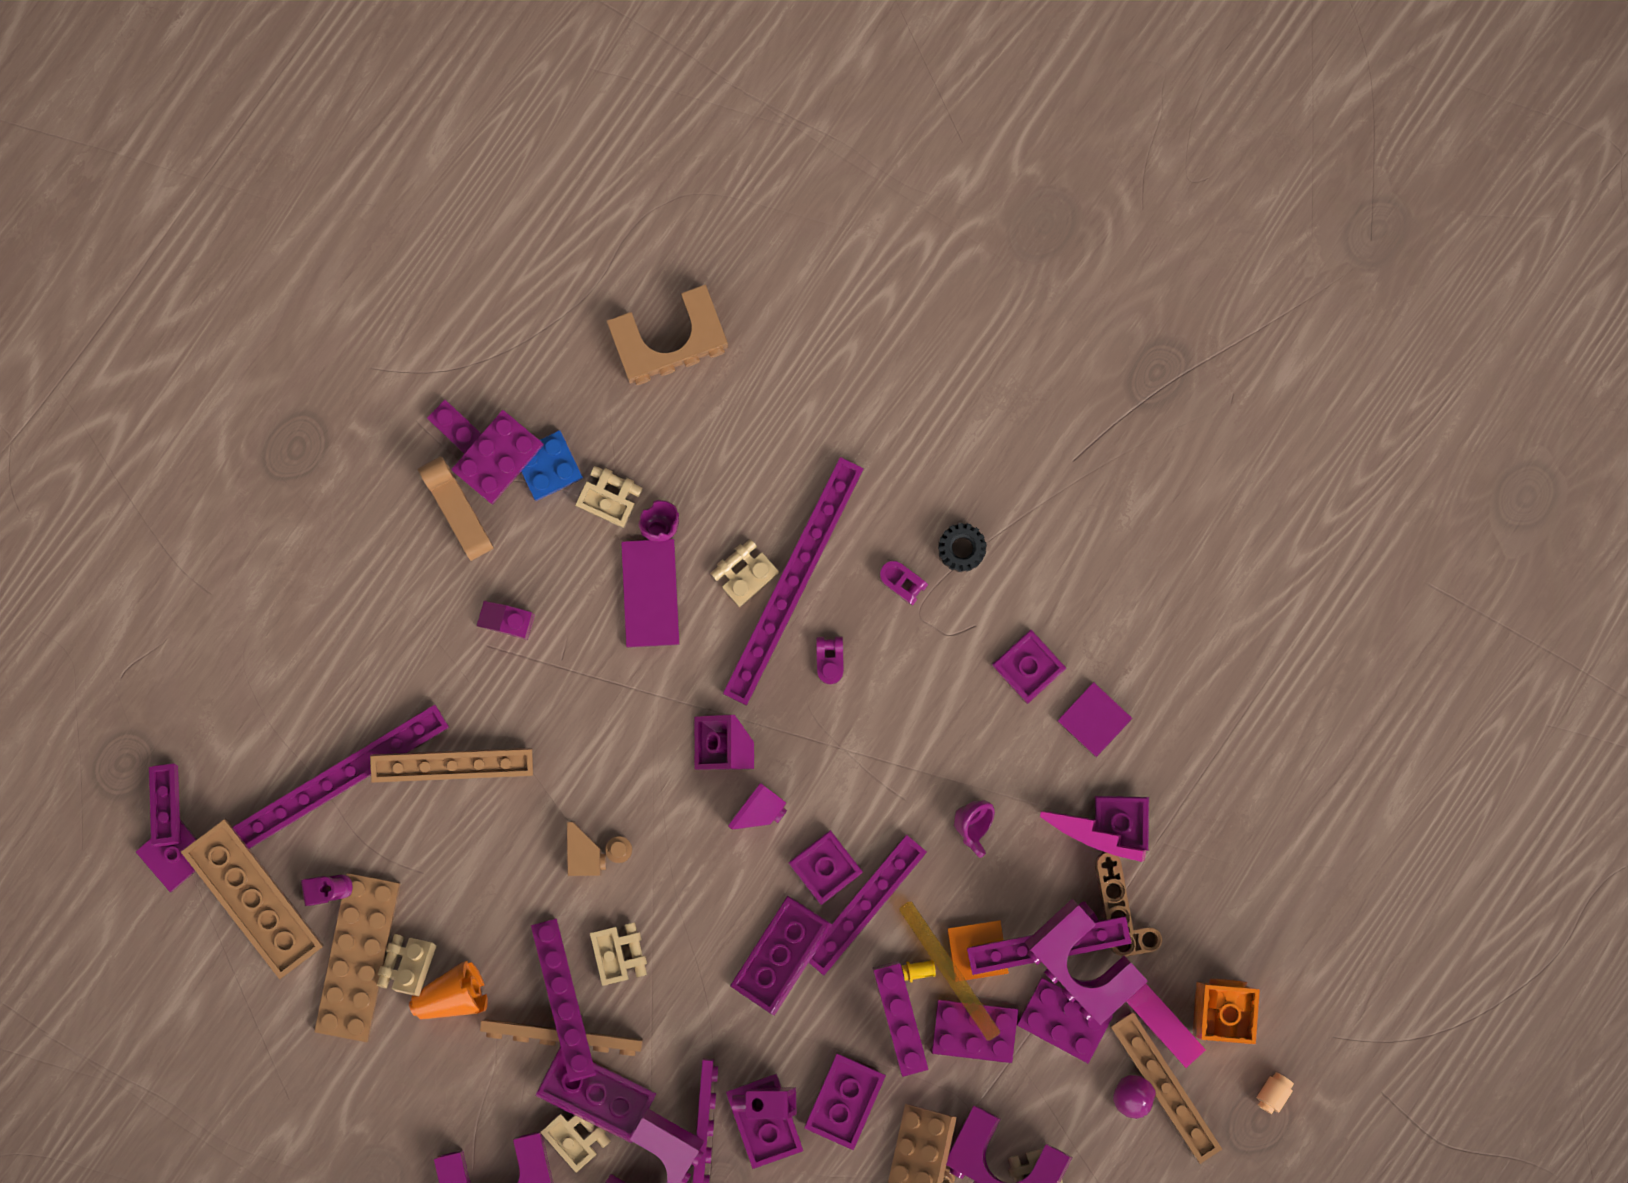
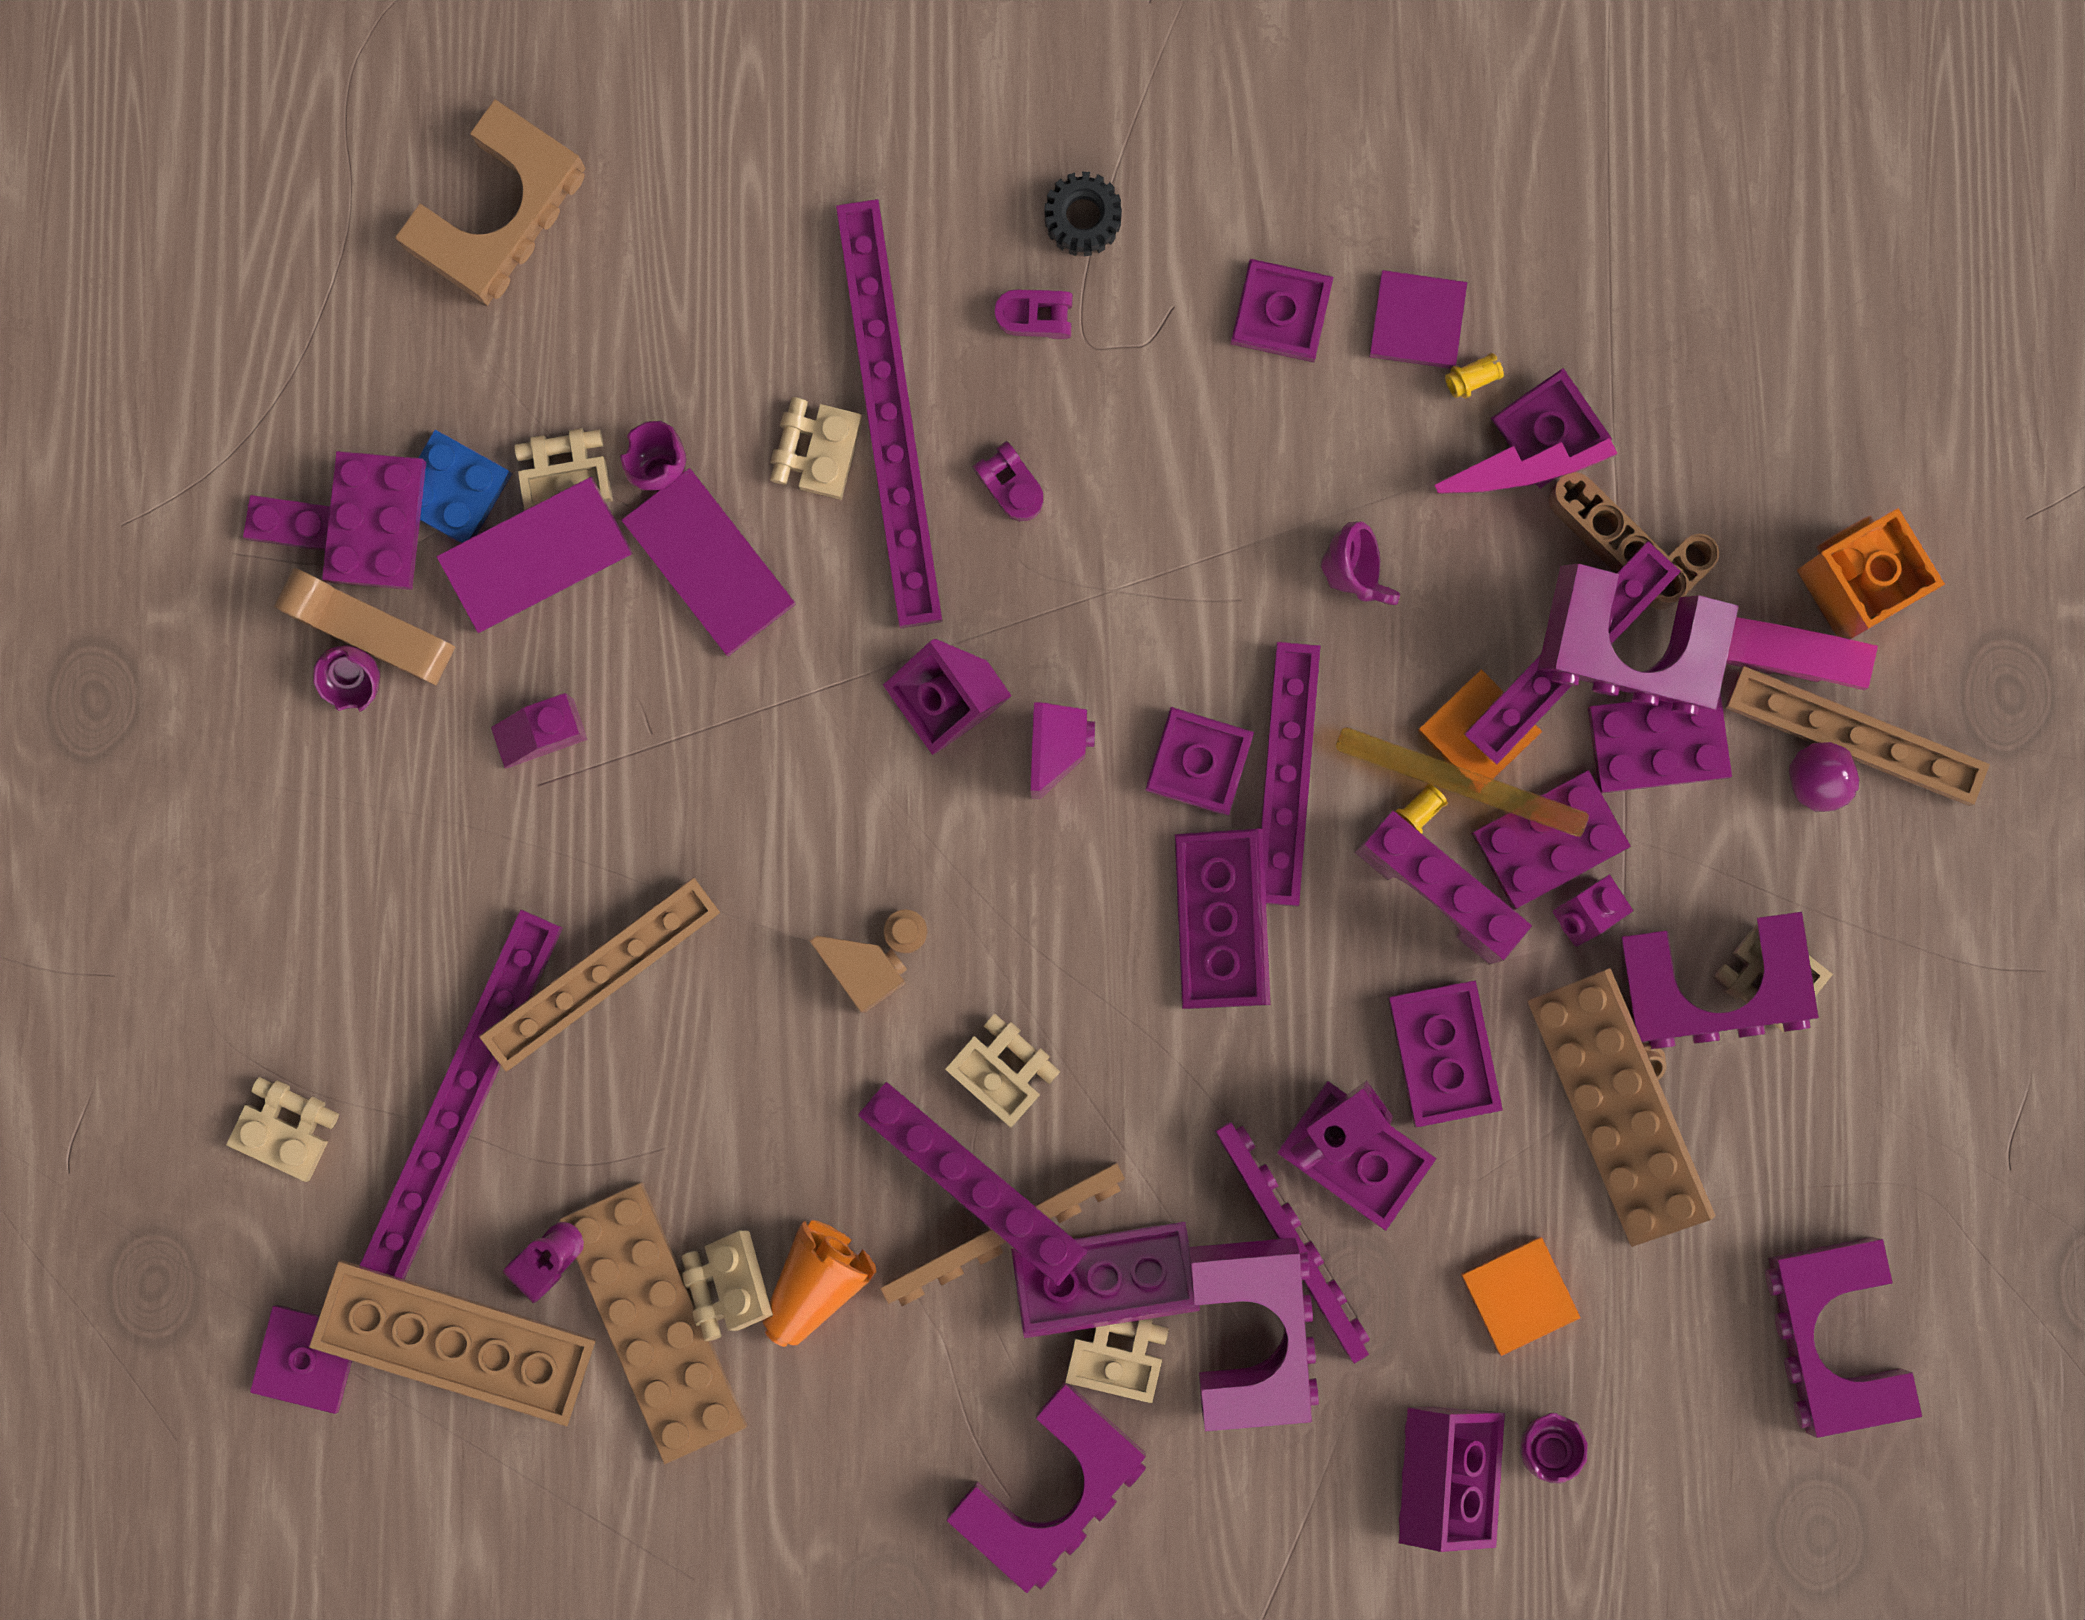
camera: 25 degrees left, 0 degrees up
magenta plate [149,763,181,847] -> none
light nougat brick [1256,1072,1294,1114] -> none
none -> tan plate [226,1077,339,1182]
none -> magenta hair [313,645,380,712]
none -> magenta tile [436,476,633,633]
none -> yellow pin [1445,352,1504,399]
none -> magenta bracket [1553,874,1634,947]

